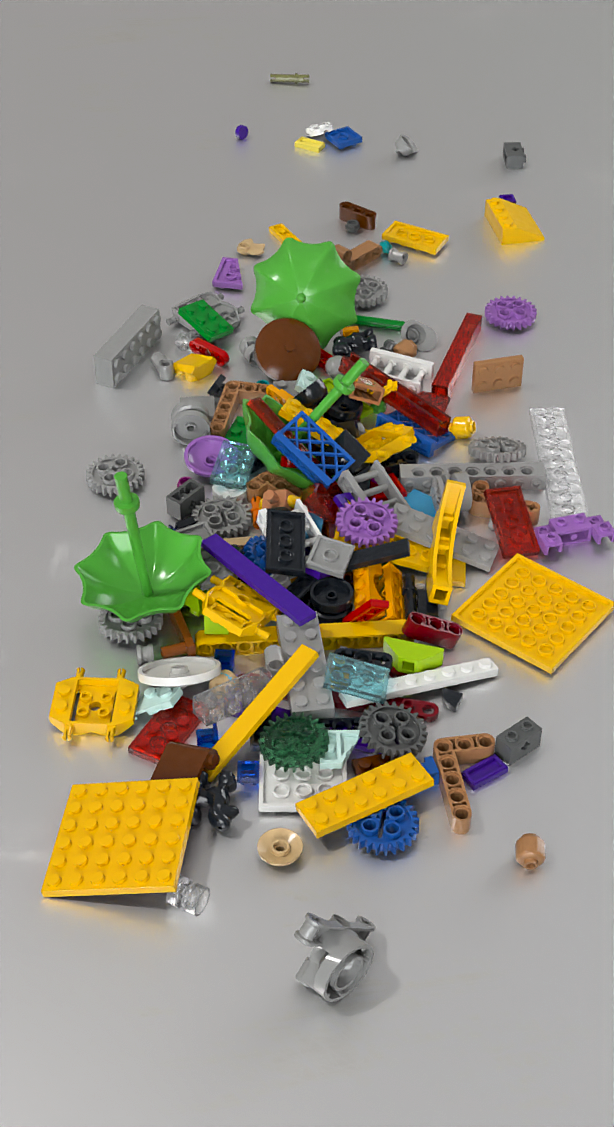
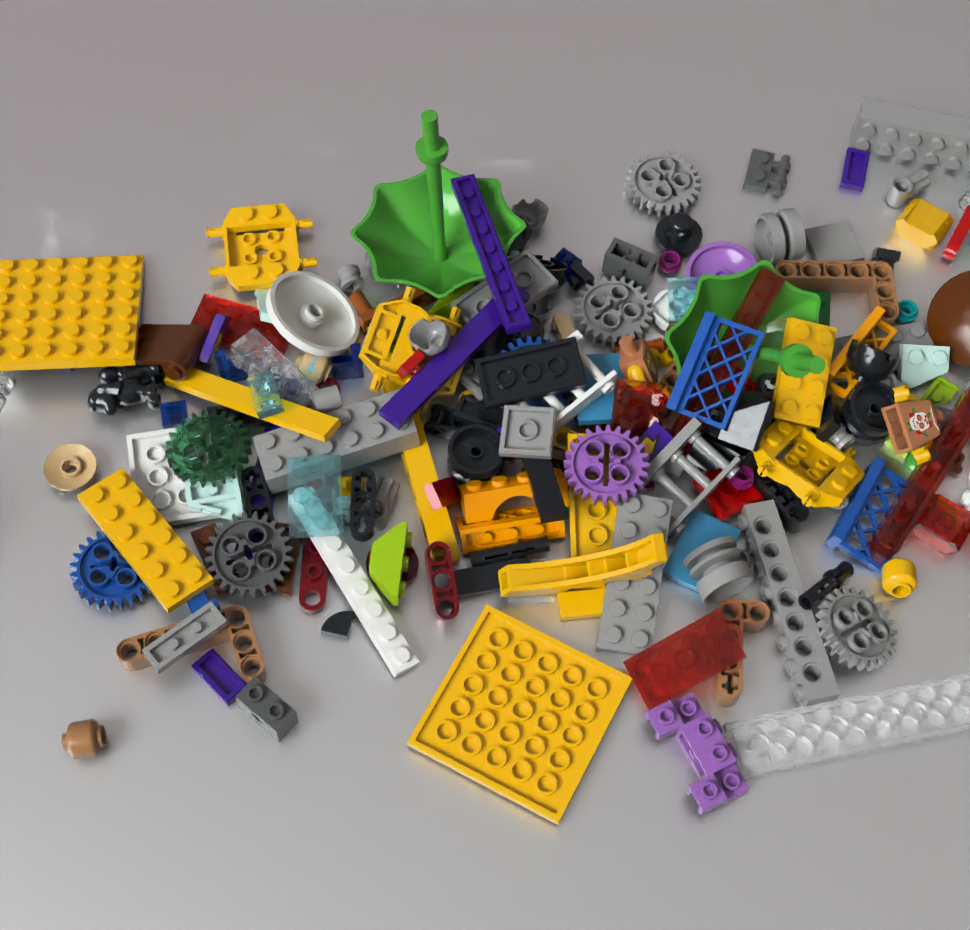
camera: 75 degrees right, 20 degrees up
none -> light grey plate [142,601,228,674]
none -> dark purple tile [198,313,231,364]
none -> clear light blue plate [247,370,284,420]
none -> red plate [396,349,425,379]
none -> light grey hair [408,318,450,356]
none -> dark purple tile [451,174,532,335]
none -> black plate [655,212,703,258]
none -> dark grey plate [742,148,791,196]
none -> black pin [798,561,854,610]
none -> dark purple tile [839,147,870,192]

